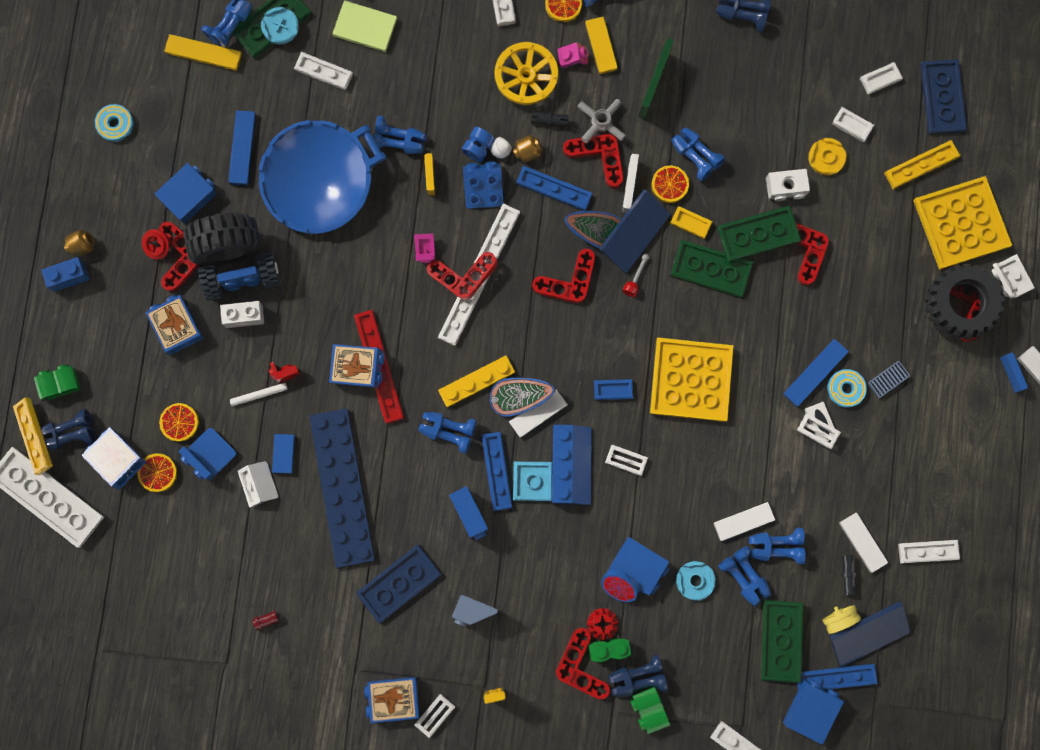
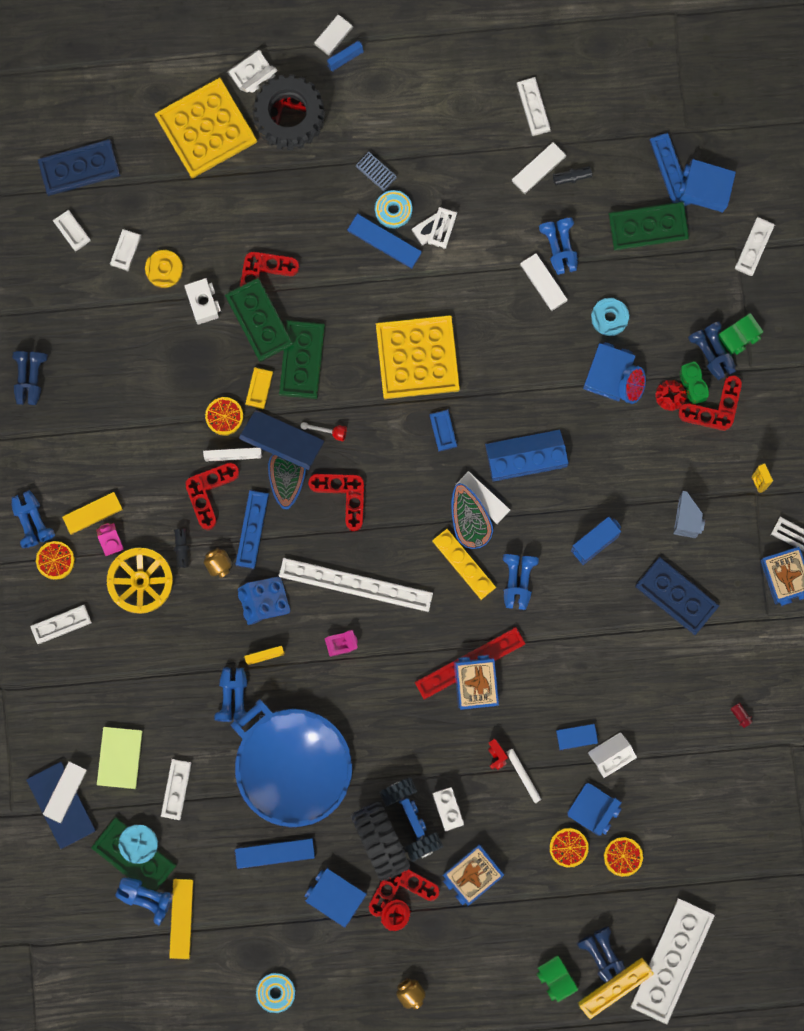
camera: 95 degrees left, 0 degrees up
blue brick [41,257,90,292] -> none
brick [82,427,147,490] -> none
dark blue plate [309,408,375,568] -> none
red beam [427,252,498,301] -> none
blue wheel [461,127,495,163] -> none
blue tile [482,432,512,511] -> none
white piece [490,137,512,159] -> none
medium azure tile [513,462,552,501] -> none
light grey bar [577,99,626,143] -> none
white tile [605,445,648,476] -> none
dark green tile [639,38,674,120] -> none
blue piece [671,127,726,182] -> none
blue piece [718,546,771,606] -> none
light yellow wheel [822,605,861,634] -> none
dark blue tile [829,601,910,667] -> none
yellow tile [884,140,960,189] -> none

